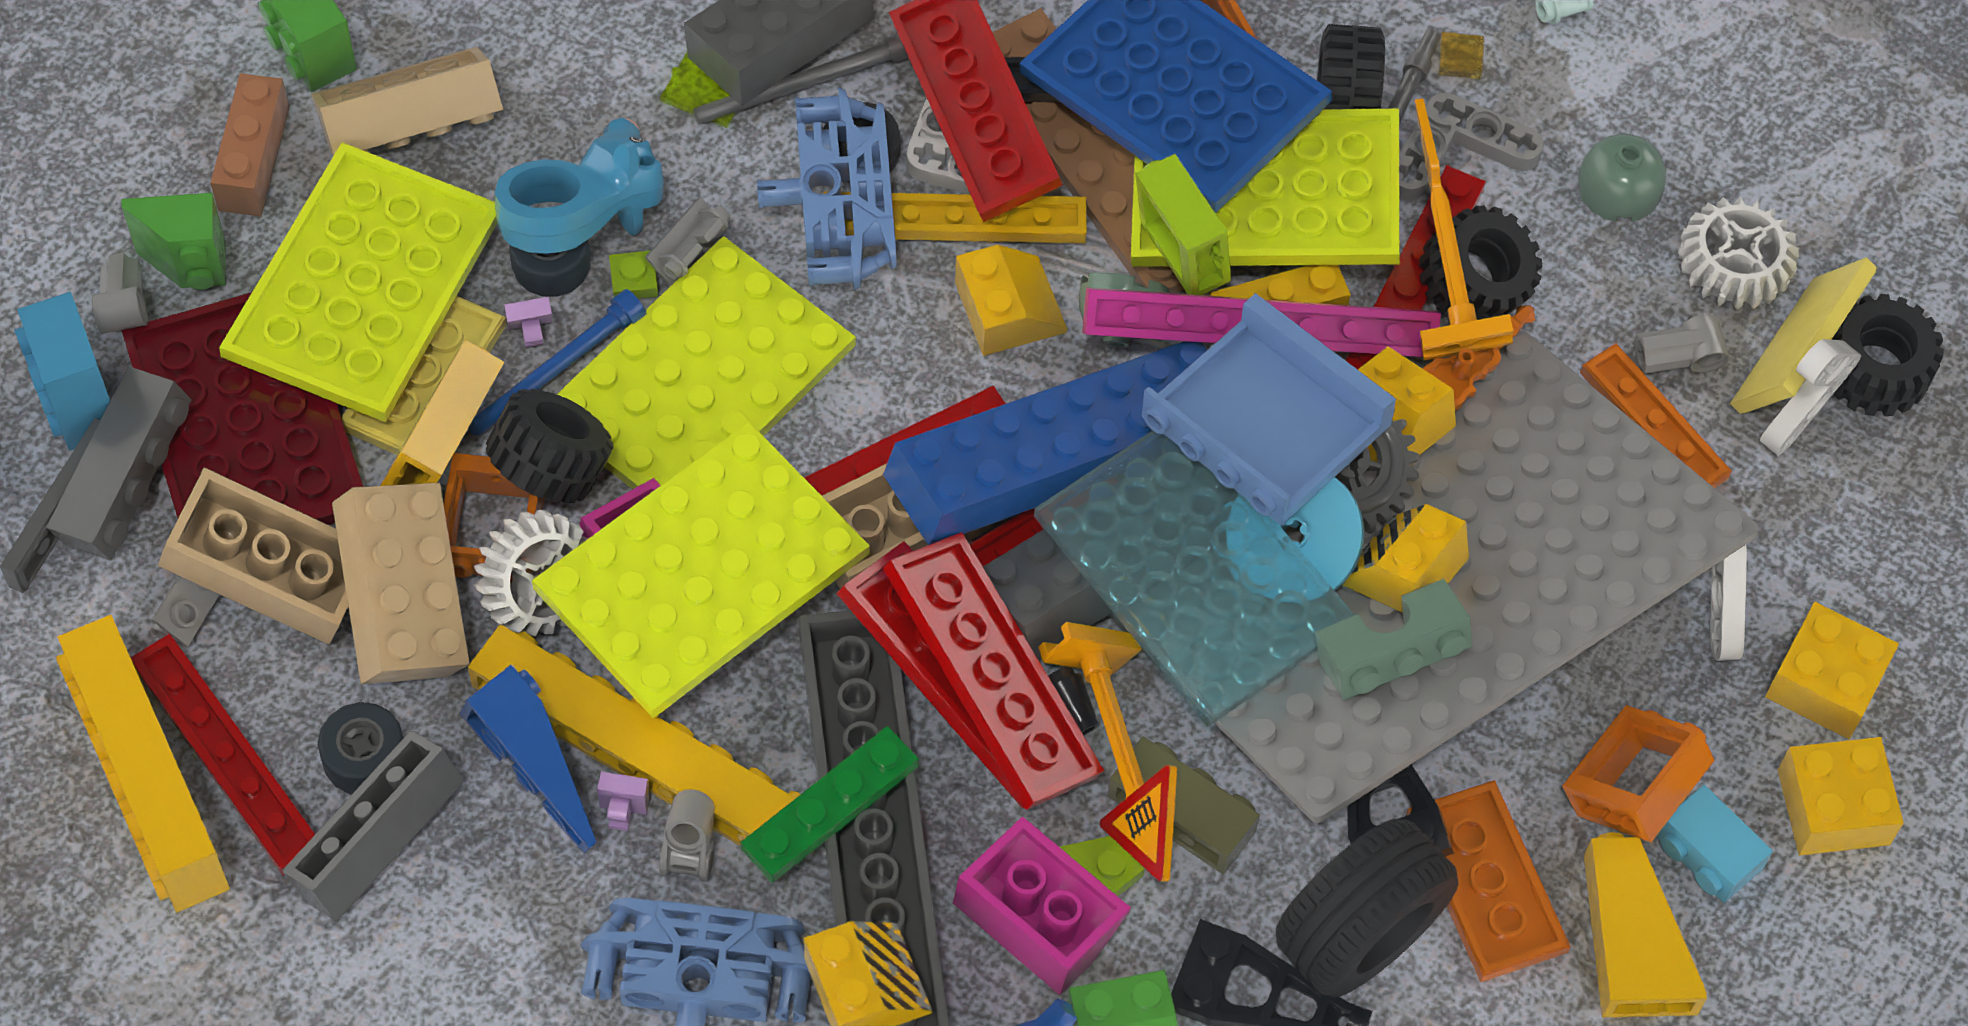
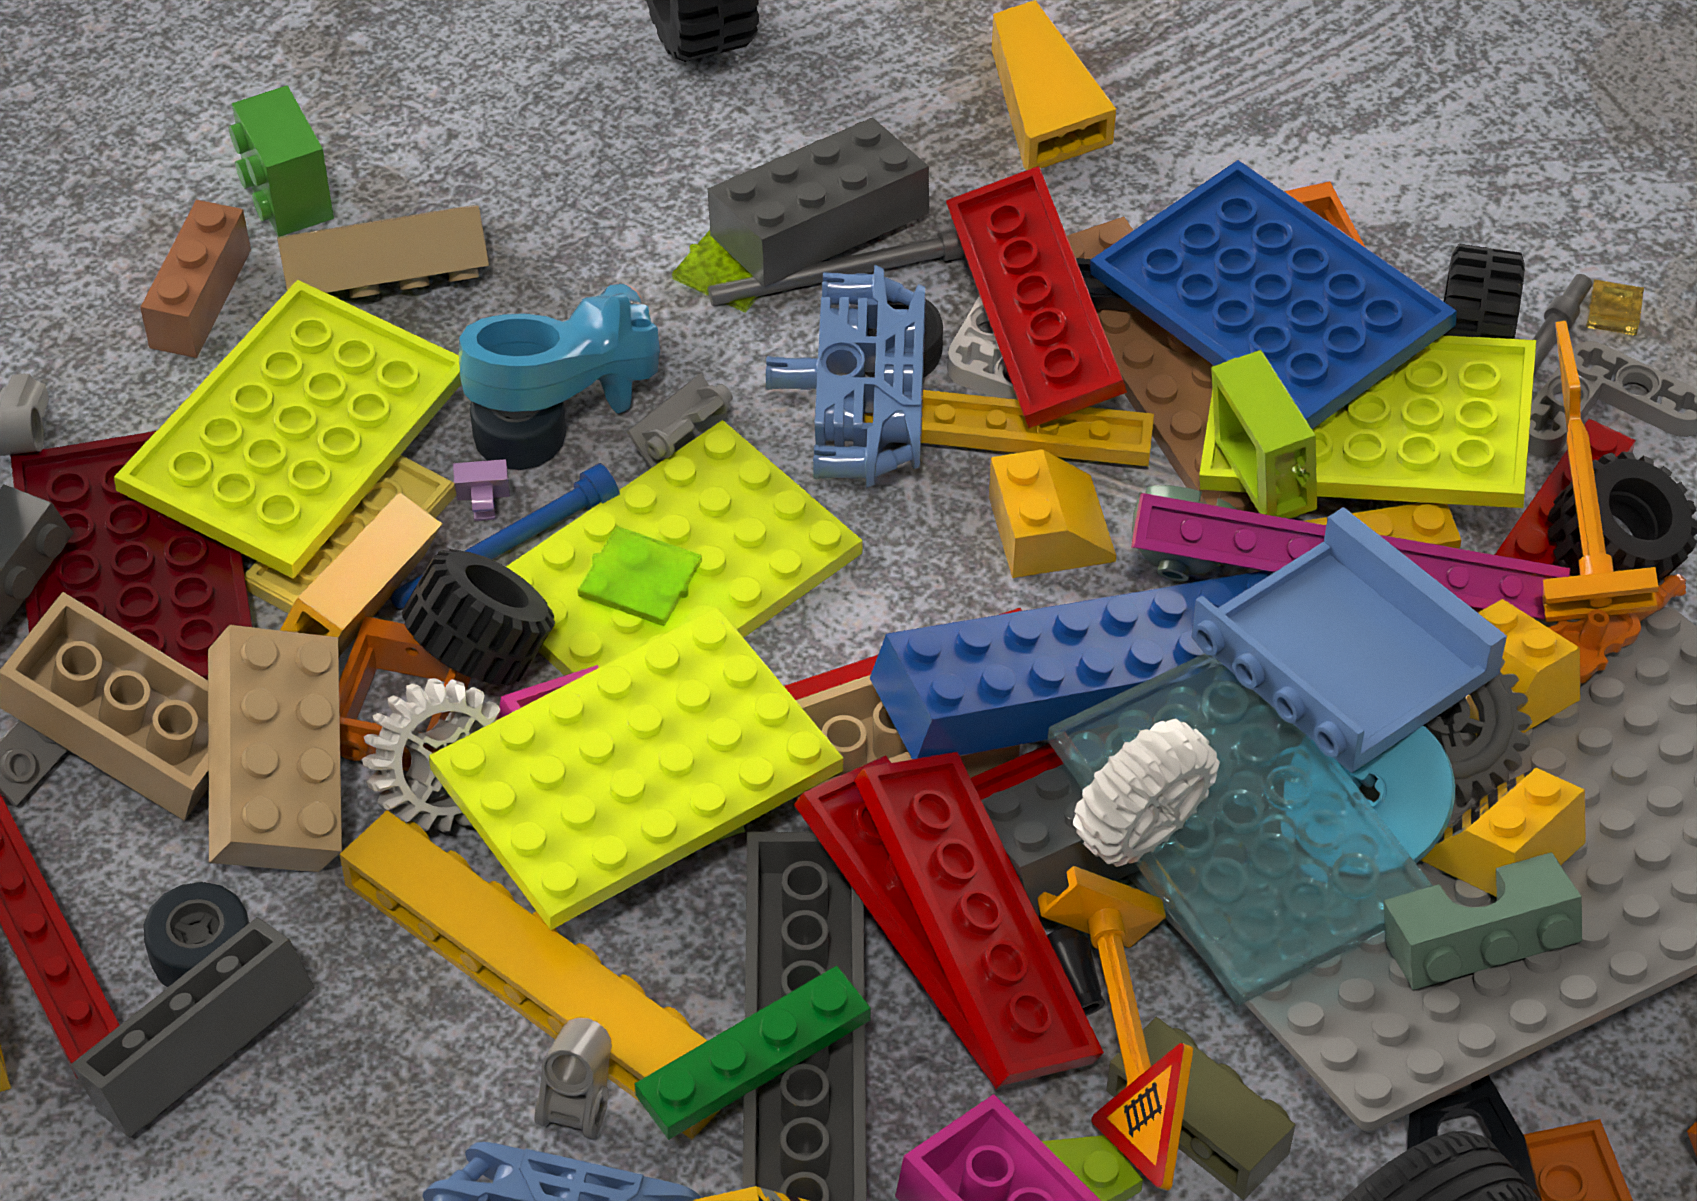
camera: 10 degrees right, 10 degrees down
bright green slope [121,193,226,290] -> none
blue wedge [460,664,596,854] -> none
lavender tile [597,772,650,831] -> none
lime plate [609,250,658,299] -> none
none -> clear neon green piece [578,526,702,626]
none -> white gear [1073,719,1220,867]

